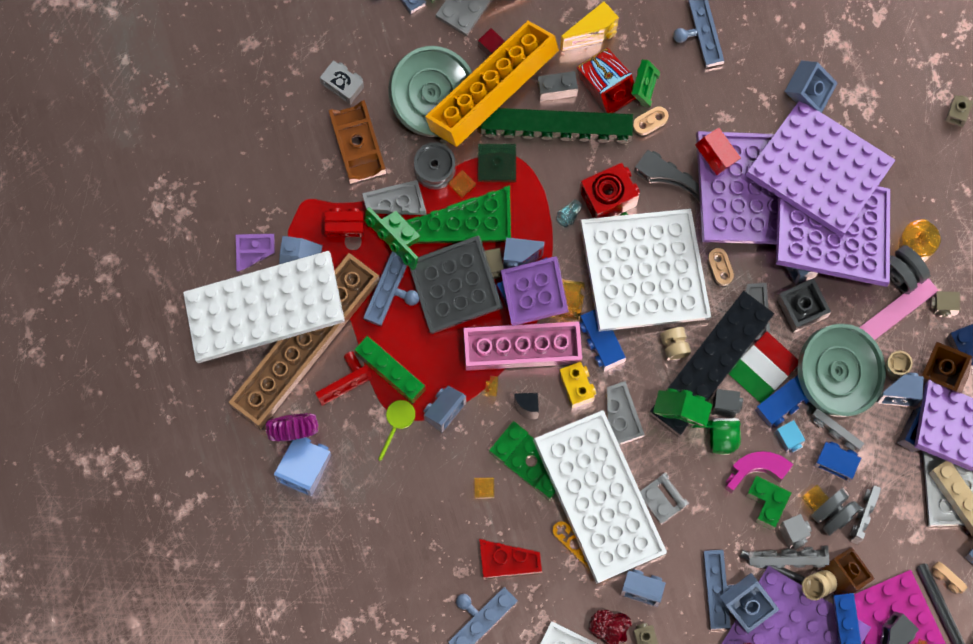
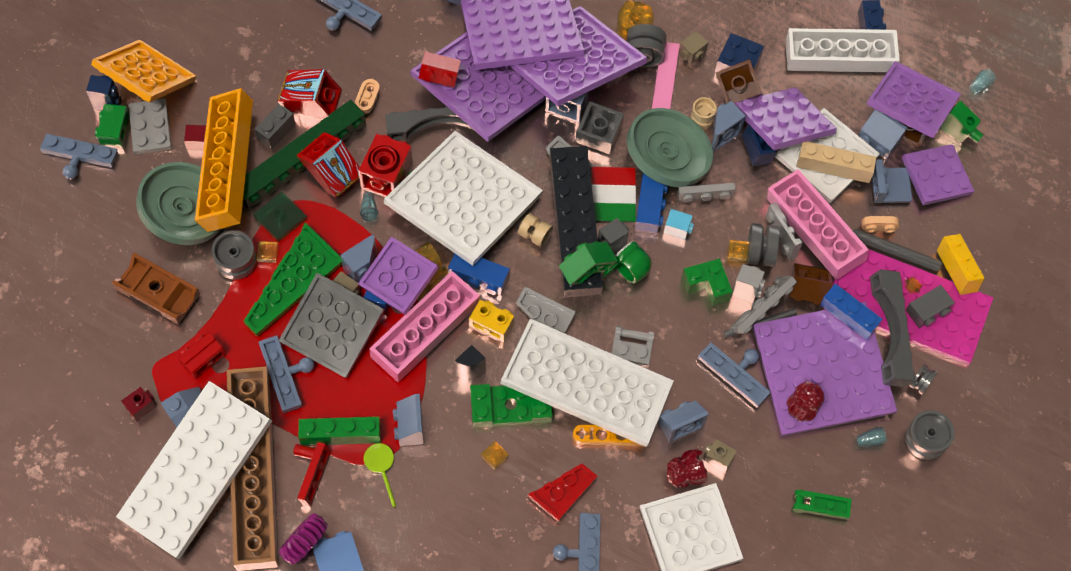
camera: 45 degrees left, 10 degrees down
medium lavender wing [236,234,275,272] -> none
light grey brick [320,60,364,105] -> none
light grey wing [362,180,427,215] -> none
green bracket [364,207,420,270] -> none
clear yellow plate [485,376,498,398] -> none
yellow slope [560,1,619,51] -> none
green plate [632,59,661,108] -> none
light nougat plate [708,248,734,286] -> none
sand blue slope [720,573,779,633] -> none
dark pink arch [726,451,794,494] -> none
tan wheel [802,570,837,601] -> none
blue piece [814,442,862,482] -> none
none -> dark red brick [121,386,156,422]
none -> red slope [296,132,360,197]
none -> bright pink brick [767,169,869,280]

